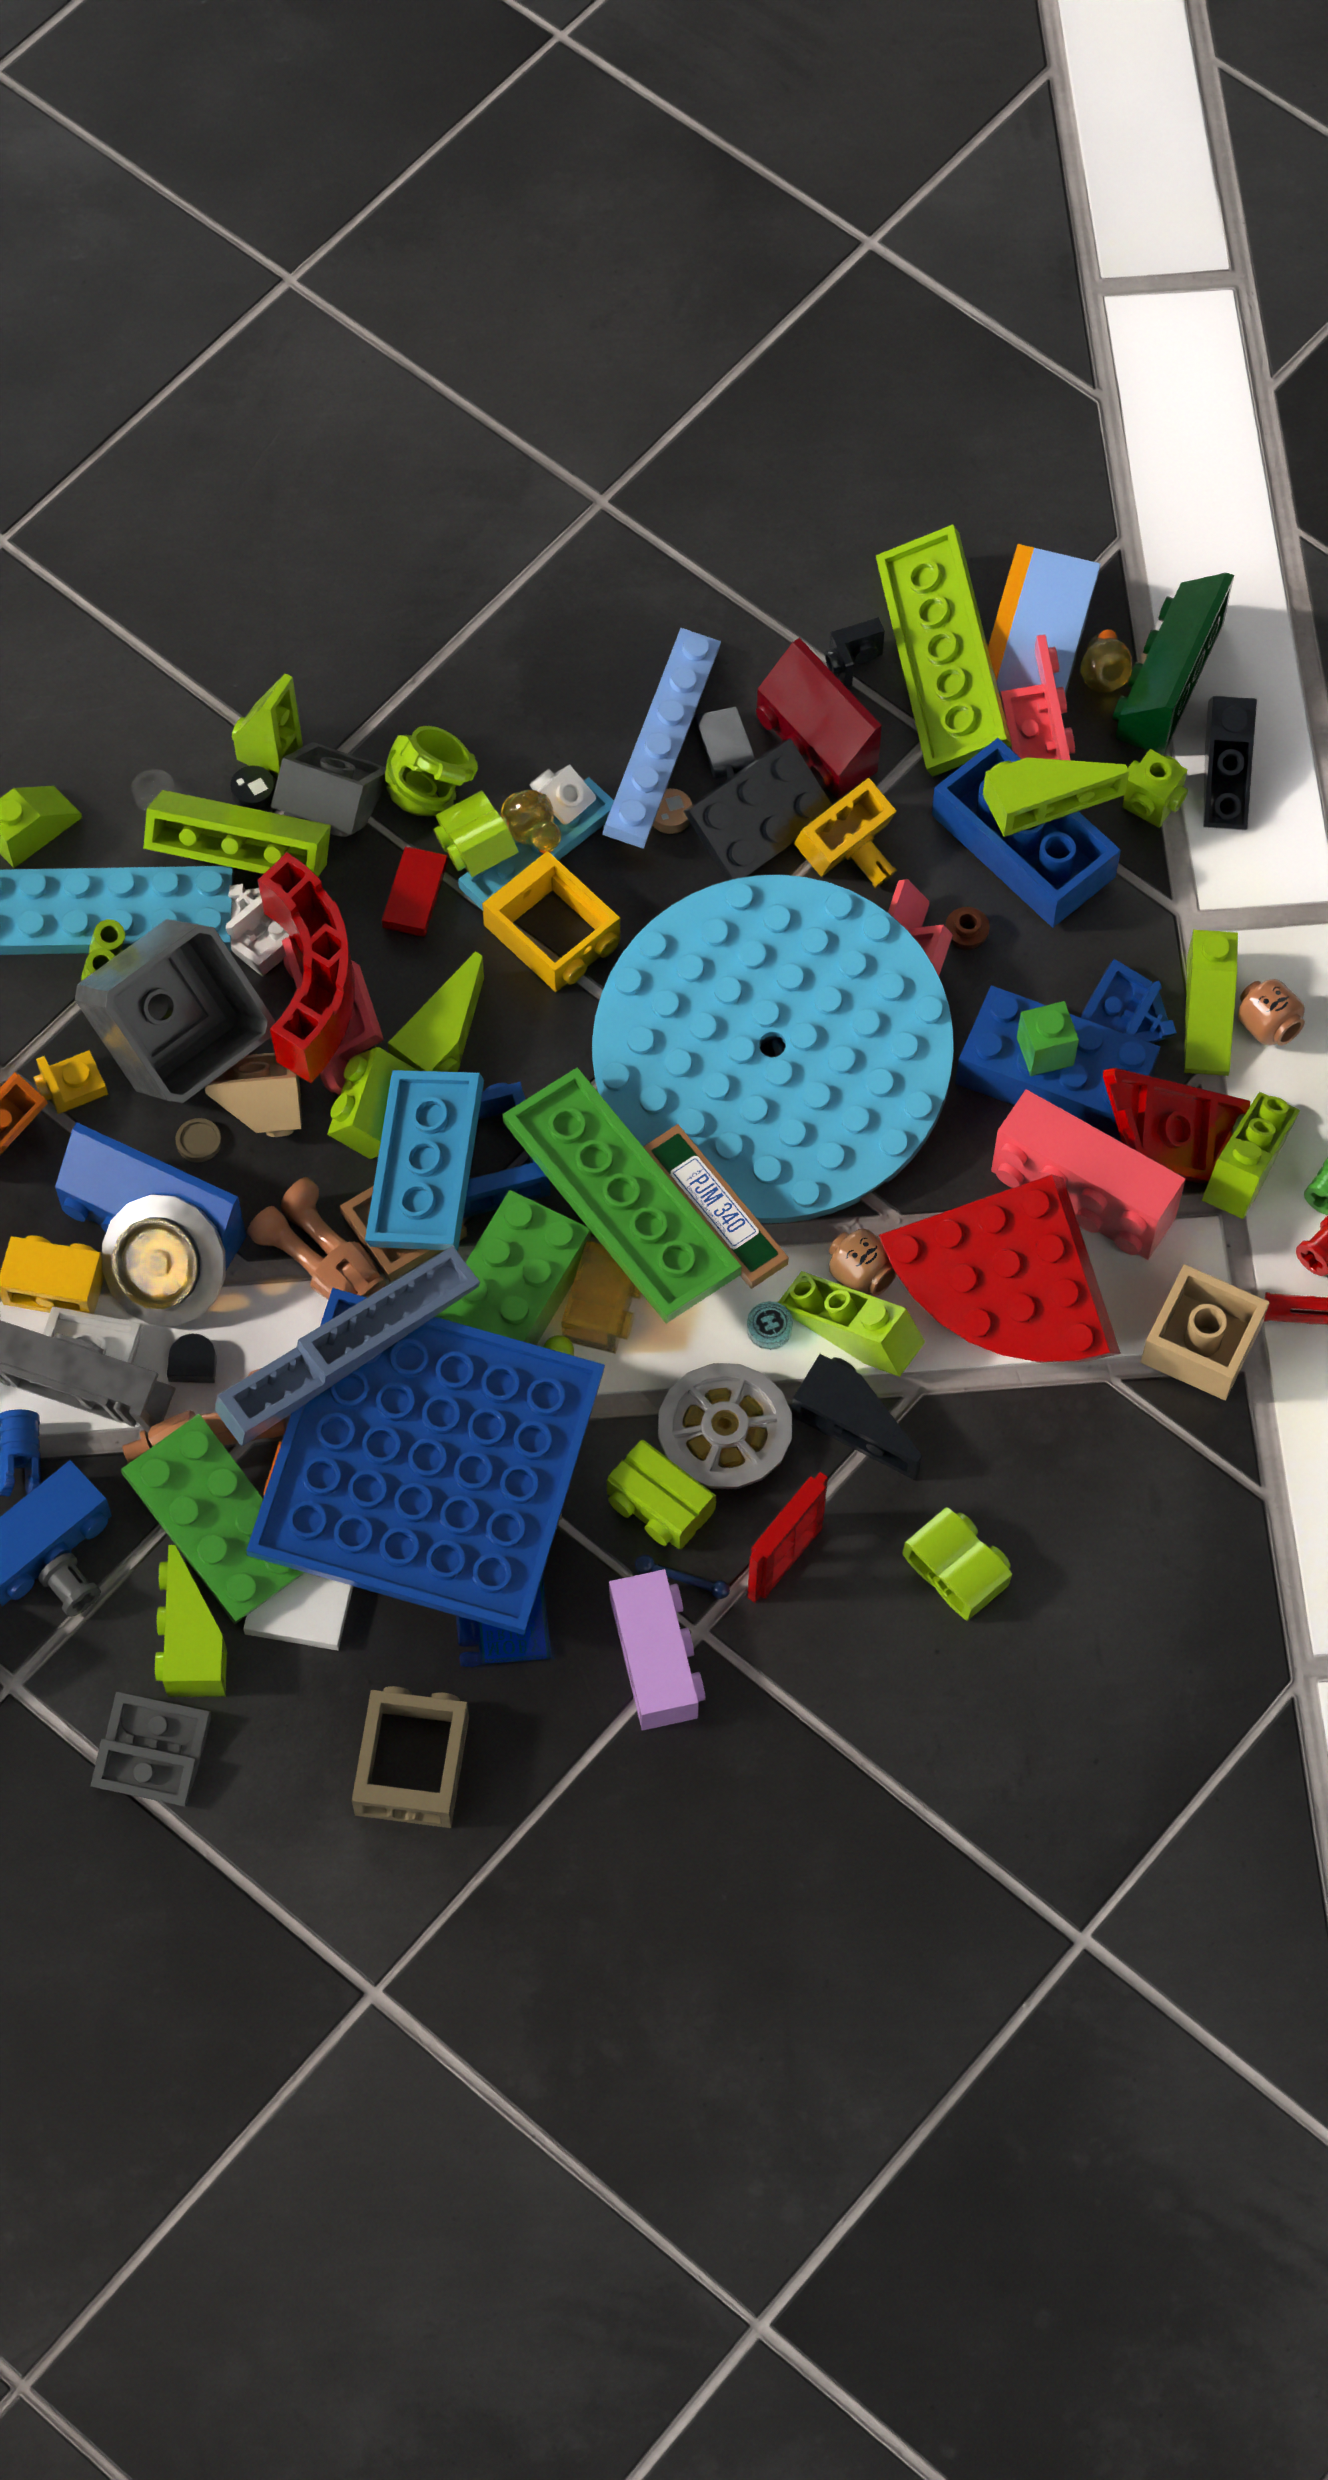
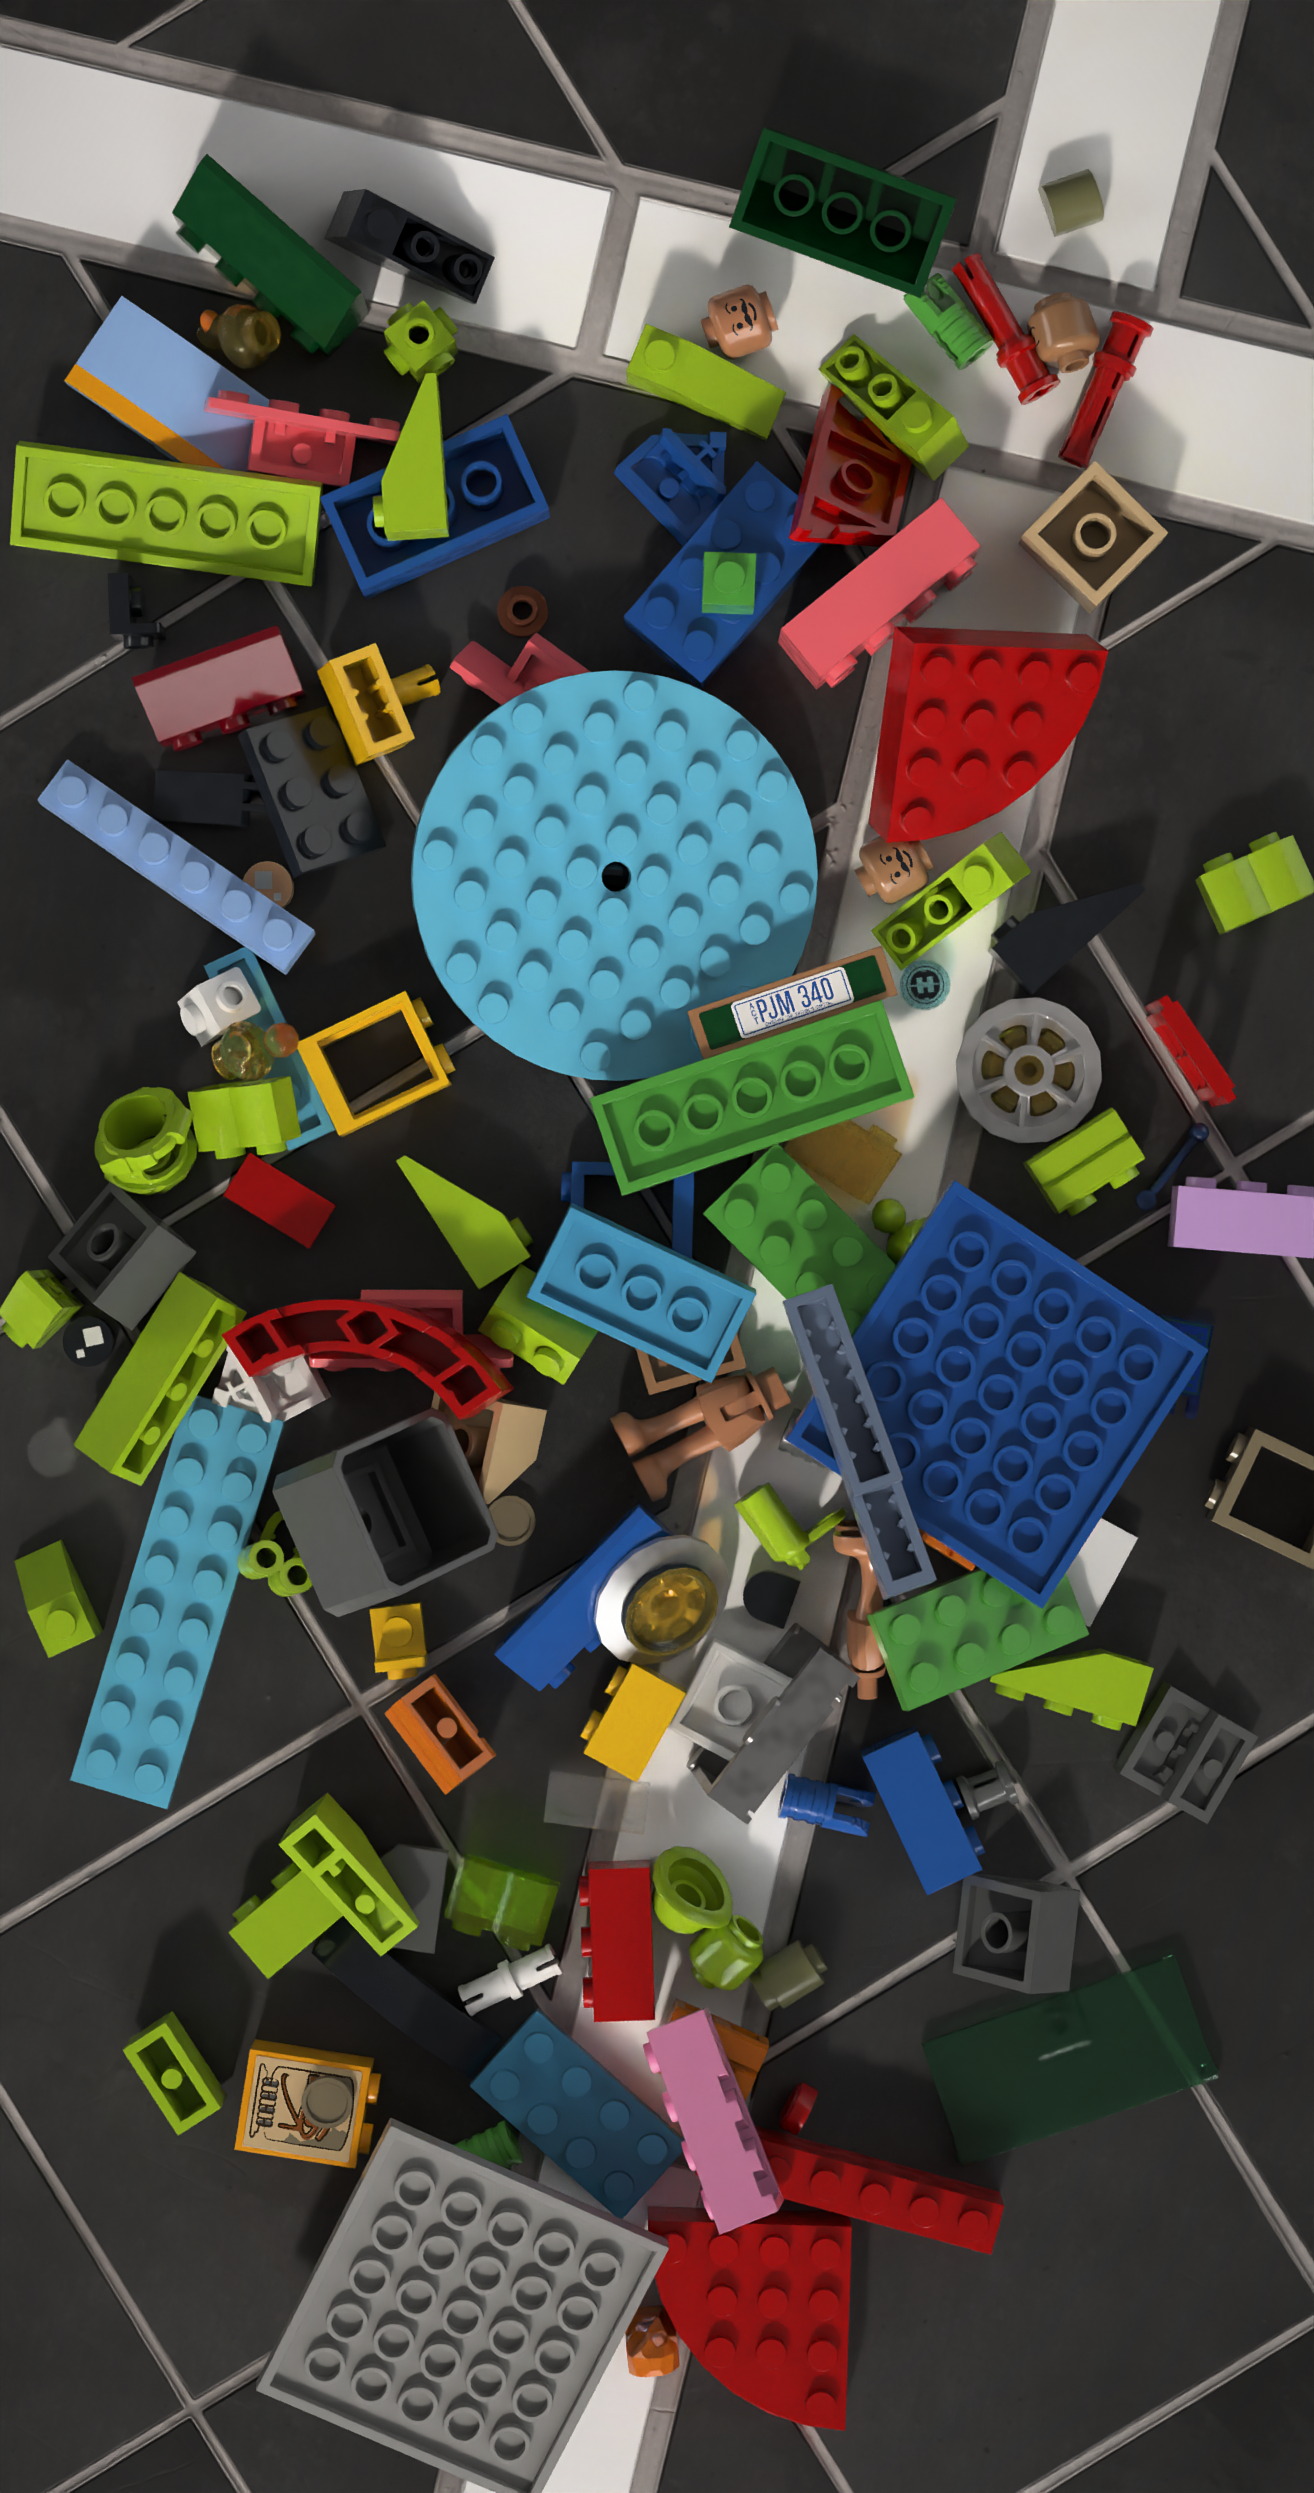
camera: 70 degrees left, 25 degrees up
none -> lime piece [733,1482,847,1570]

